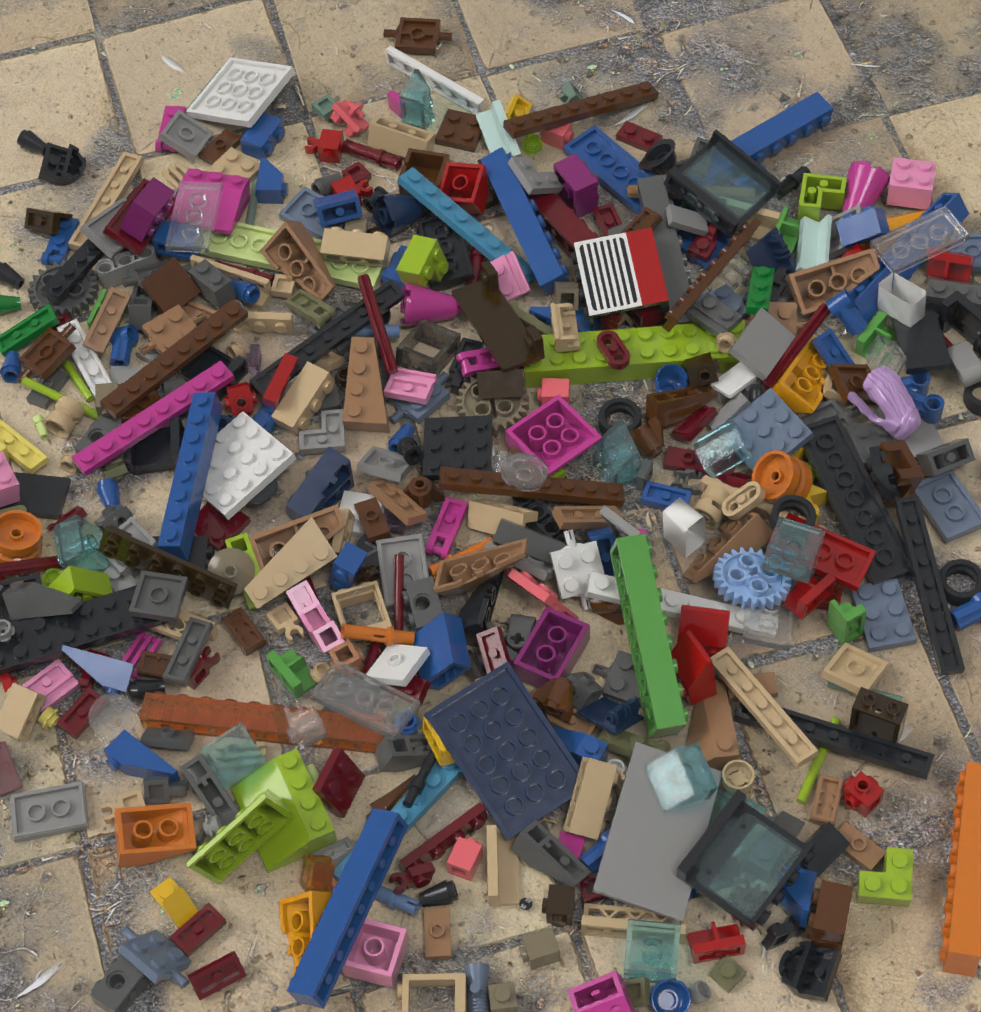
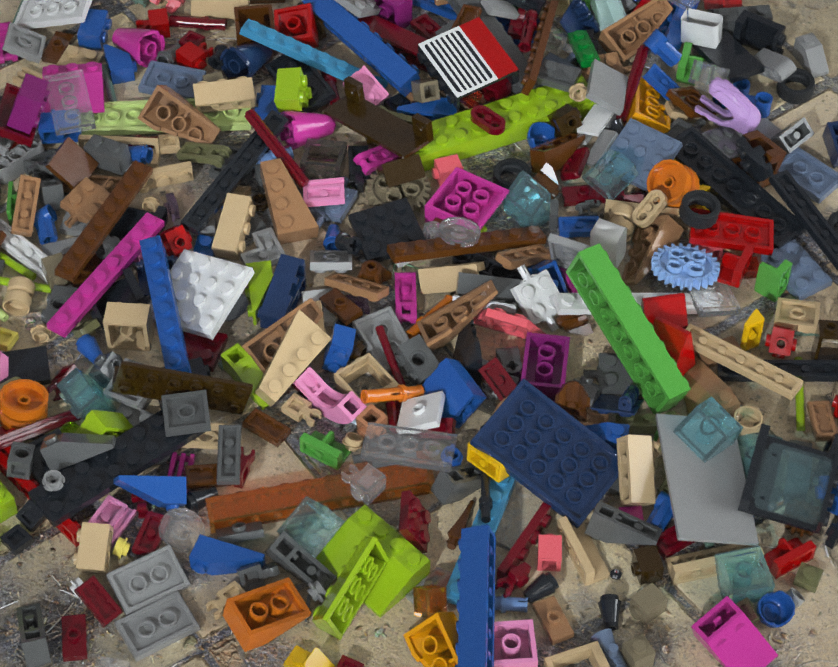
camera: 25 degrees left, 5 degrees down
dark tan dish [208,548,255,595] -> none
red piece [262,353,298,409] -> none
blue brick [313,189,363,227] -> none
tan hinge [550,303,580,353] -> none
clear light blue slope [762,517,826,584] -> none
none -> tan brick [103,302,154,351]
none -> light grey tile [106,544,191,616]
none -> dark pink cone [112,28,165,68]
none -> lime slope [245,260,273,325]
none -> black plate [384,93,411,112]
none -> dark red pin [518,10,538,53]
none -> black cone [598,594,621,631]
none -> yellow slope [740,309,765,351]
none -> red brick [765,325,797,359]

